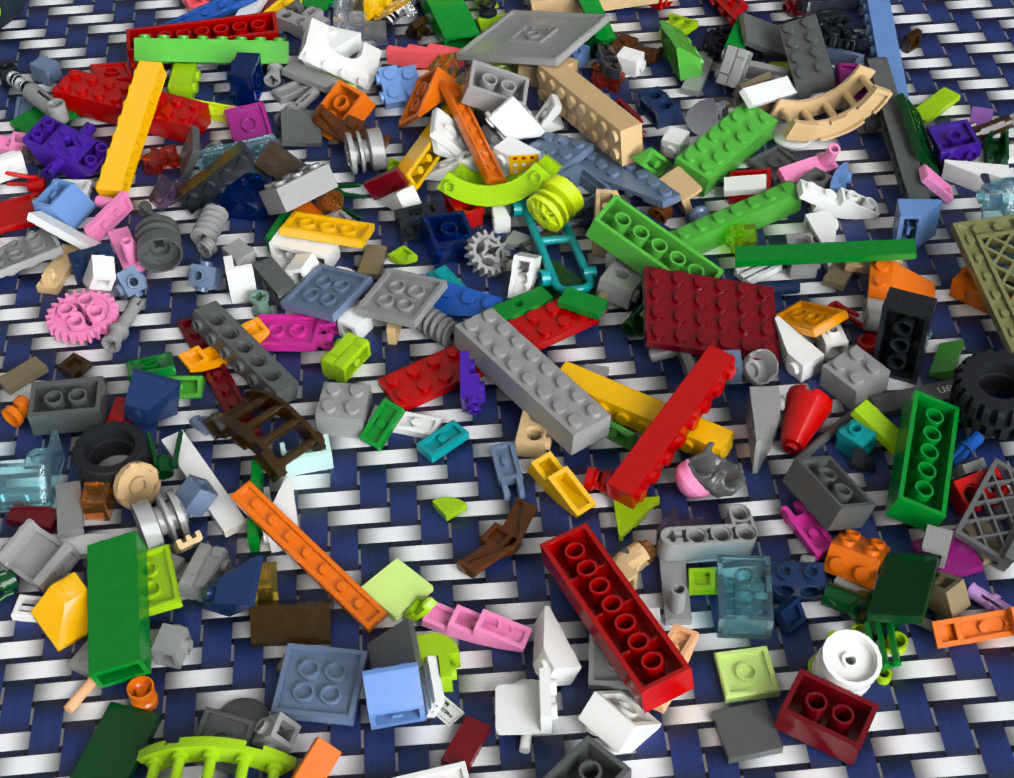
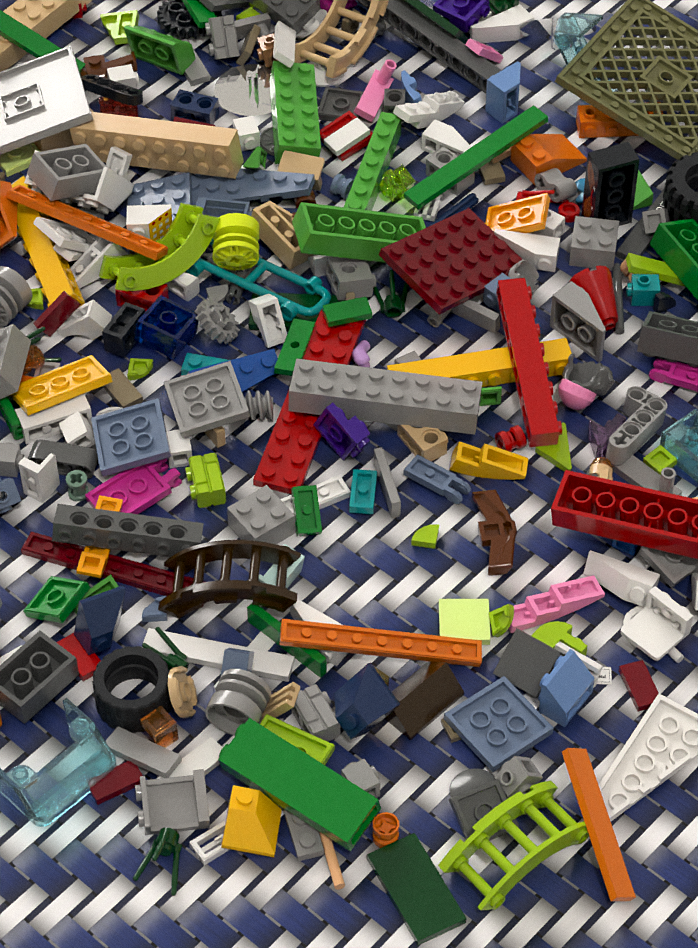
camera: 45 degrees left, 5 degrees up
none -> lavender arm [352,340,370,367]
none -> light grey tile [374,447,401,518]
none -> light grey panel [642,208,670,234]

